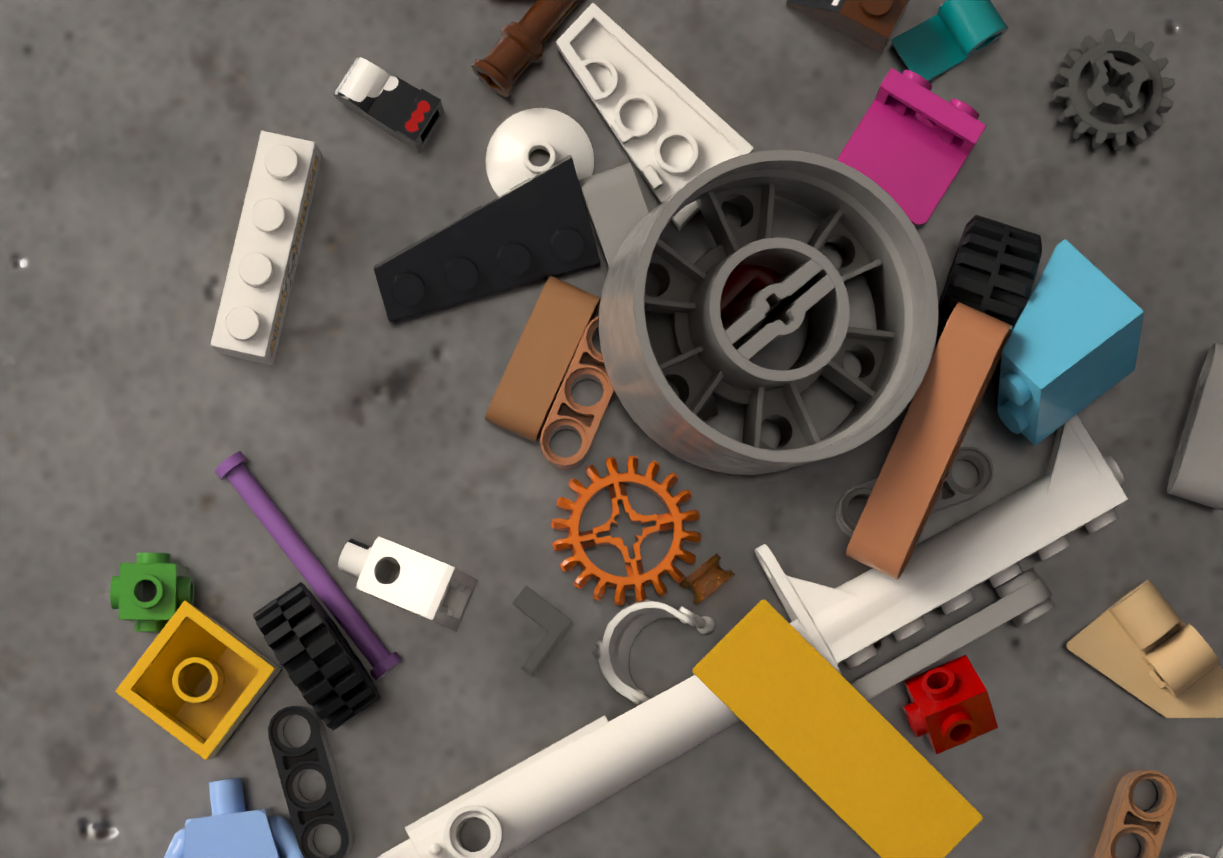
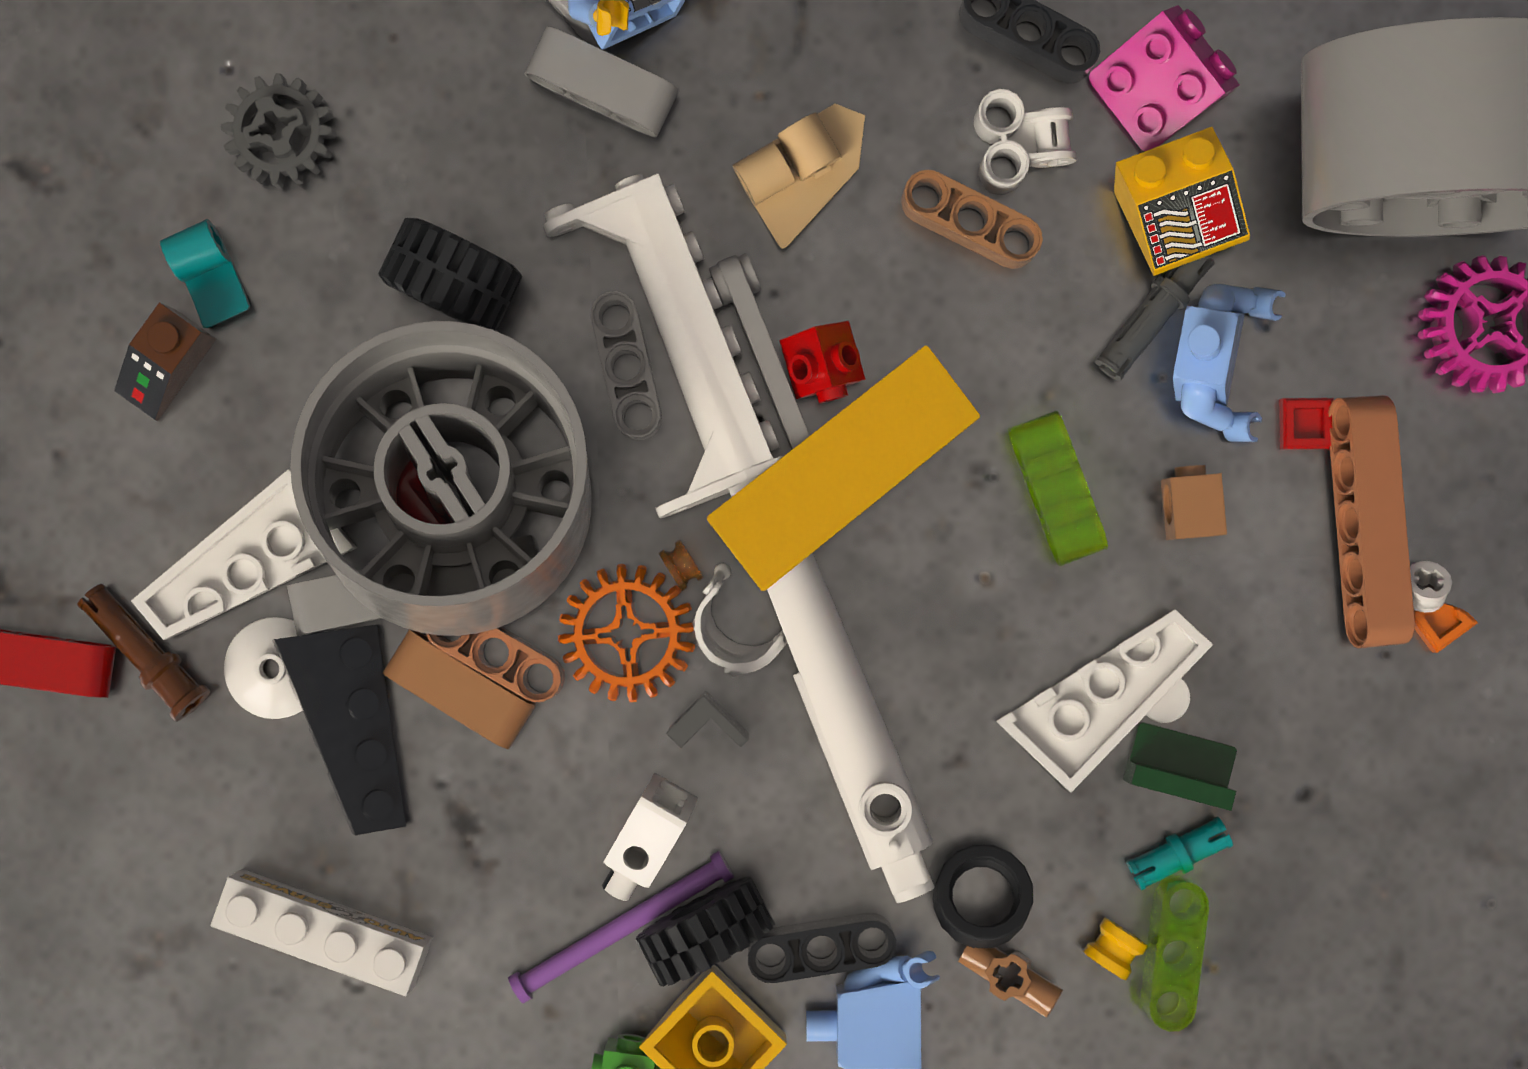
camera: 90 degrees left, 5 degrees up
black leg [333,57,444,153] -> none
dark pink bracket [837,67,987,227] -> none
nougat beam [846,302,1012,580] -> none
medium azure slope [997,239,1144,446] -> none

